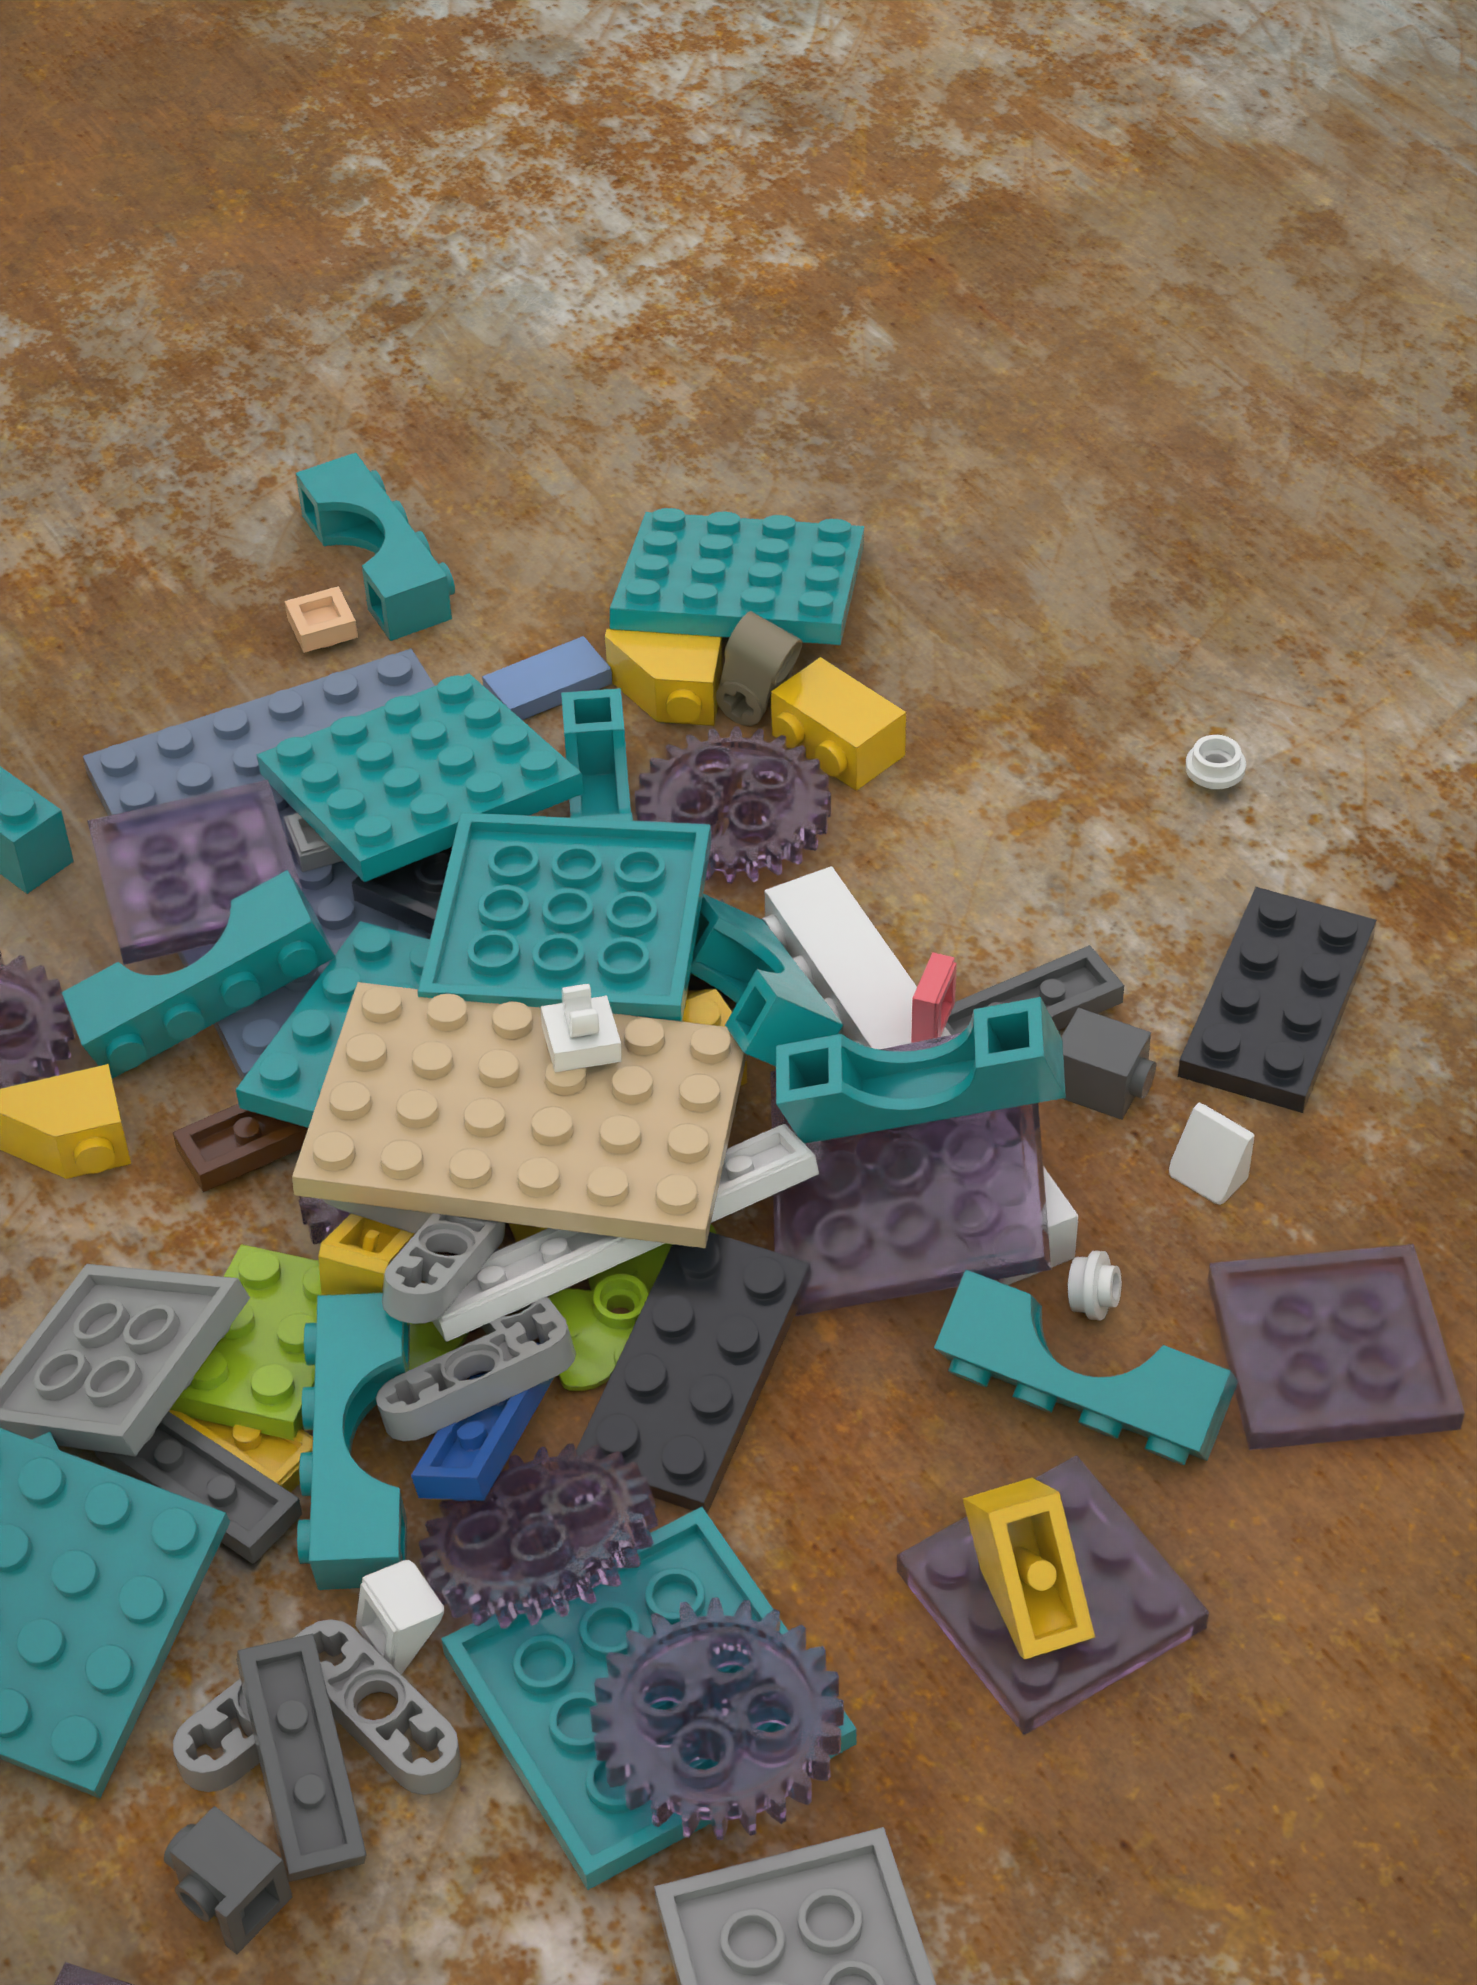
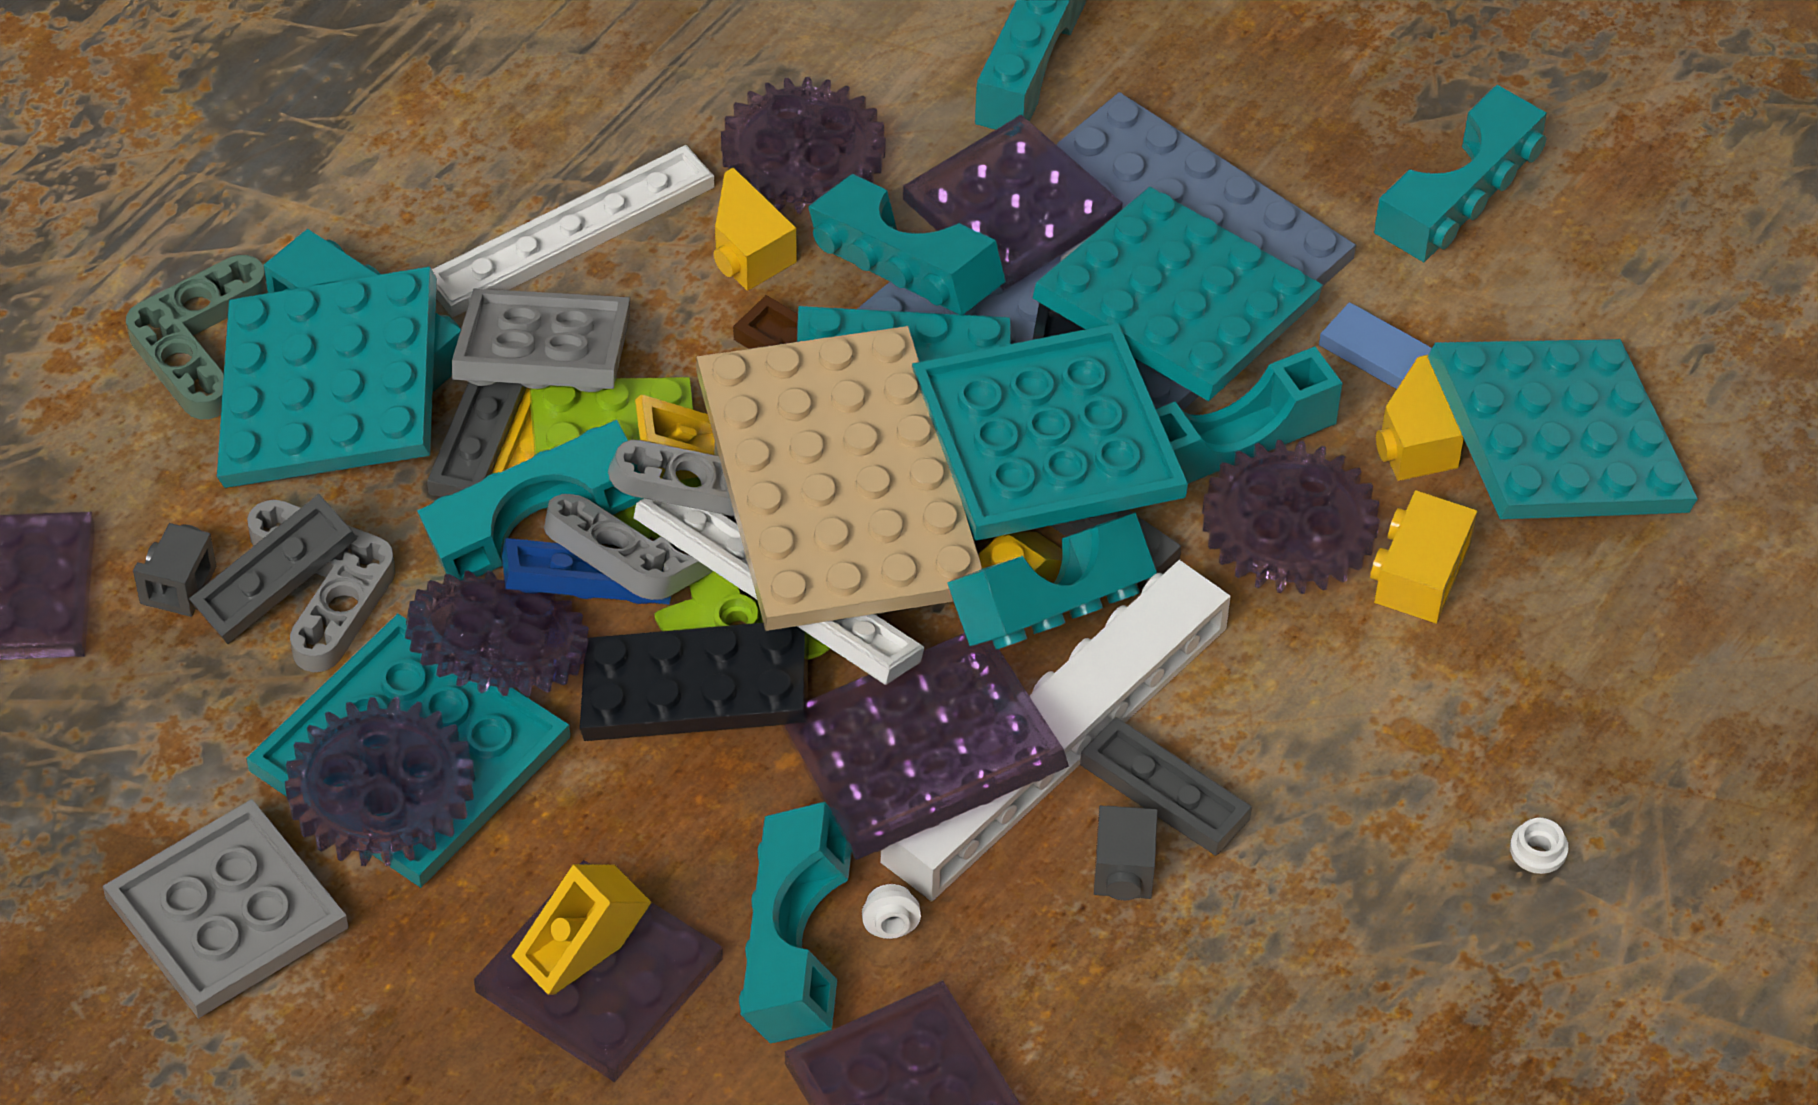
camera: 65 degrees right, 5 degrees up
light nougat plate [285,586,358,653] -> none
white slope [355,1560,444,1674] -> none
white tile [541,984,621,1073] -> none
dark tan piece [716,611,802,726] -> none
teal arch [776,997,1066,1144] -> none
coral tile [911,952,957,1048] -> none
white slope [1168,1103,1255,1205] -> none
black plate [1178,887,1377,1113] -> none

